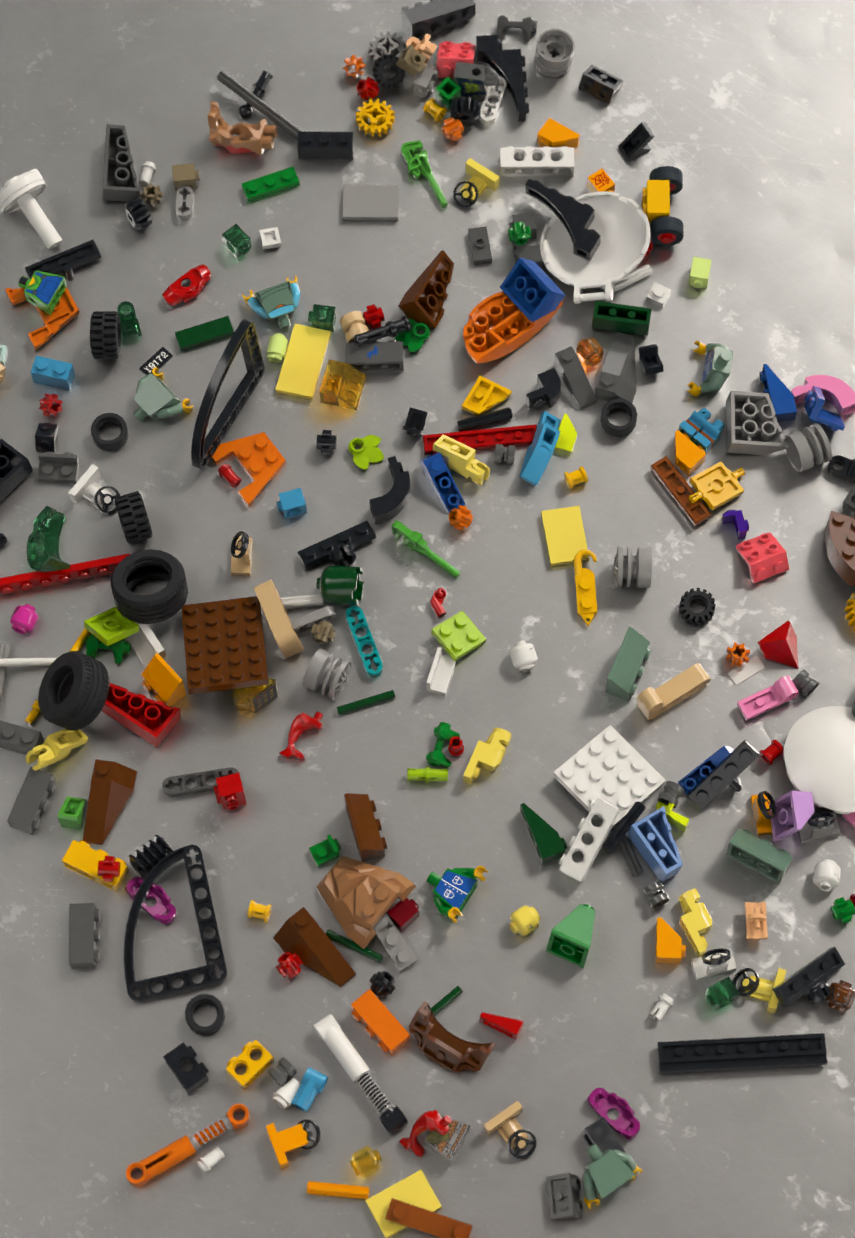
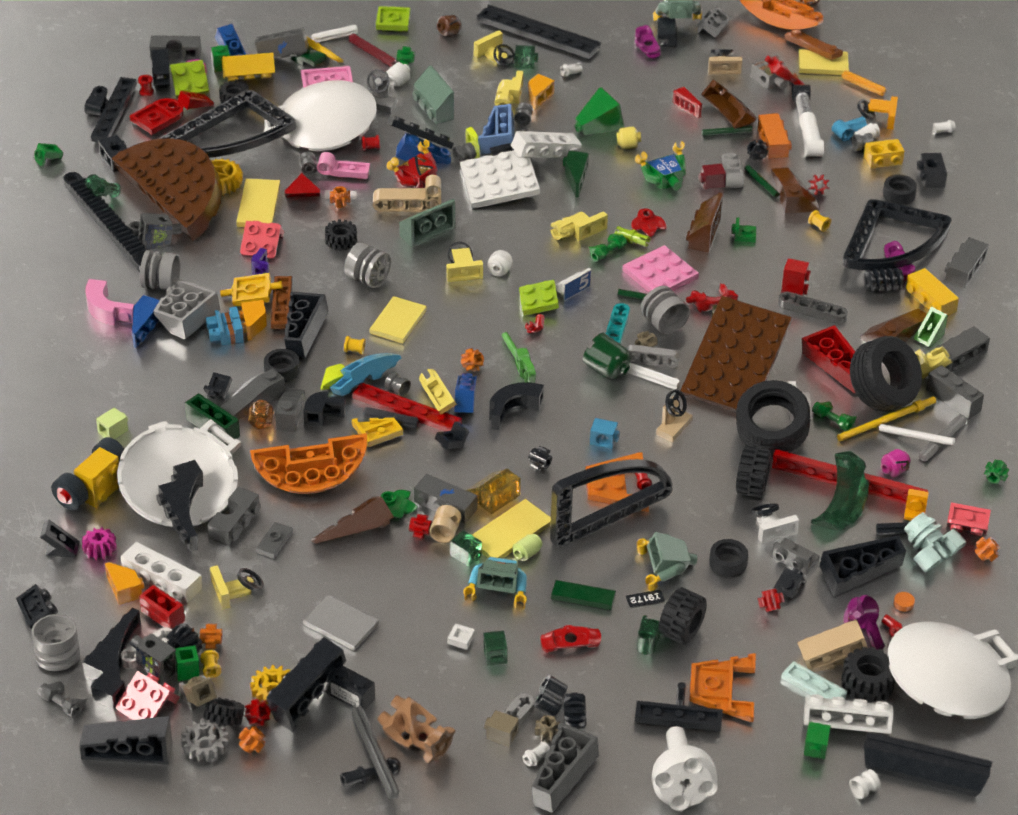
camera: 150 degrees left, 25 degrees down
torso [18,271,67,315] -> none
dark azure brick [31,356,75,391] -> none
lime plate [84,606,139,646] -> none
red gear [98,856,120,882] -> none
orange piece [126,1104,250,1188] -> none
light orange slope [141,653,186,707] -> none
green plate [241,167,300,202] -> none
tan beam [254,579,304,658] -> none
black plate [297,521,376,569] -> none
medium nougat wedge [316,856,416,949] -> none
lime plate [348,435,384,470] -> none
clear yellow head [350,1146,382,1178] -> none
black pin [354,316,411,347] -> none
bright green piece [401,140,448,208] -> none
light nougat hips [405,33,437,64] -> none
red pin [448,736,464,756] -> none
blue slope [500,258,565,322] -> none
green gear [508,222,531,245] -> none
yellow plate [574,549,597,626] -> none
light orange brick [587,168,615,193] -> none
sand green torso [687,341,733,397] -> none
white piece [691,948,737,980] -> none
light nougat hips [745,902,768,939] -> none
light orange piece [750,791,777,836] -> none
lavender slope [769,791,814,842] -> none
black plate [773,947,845,1007] -> none
blue bracket [804,385,845,431] -> none
none -> dark pink gear [82,527,117,561]
none -> red brick [139,585,185,629]
none -> light yellow tile [236,179,280,227]
none -> black wedge [266,637,347,733]
none -> black wedge [284,291,329,358]
none -> red torso [386,139,438,188]
none -> light yellow piece [446,242,483,282]
none -> black axle [534,675,568,716]
none -> bright pink plate [622,245,699,292]
none -> red plate [631,208,666,238]

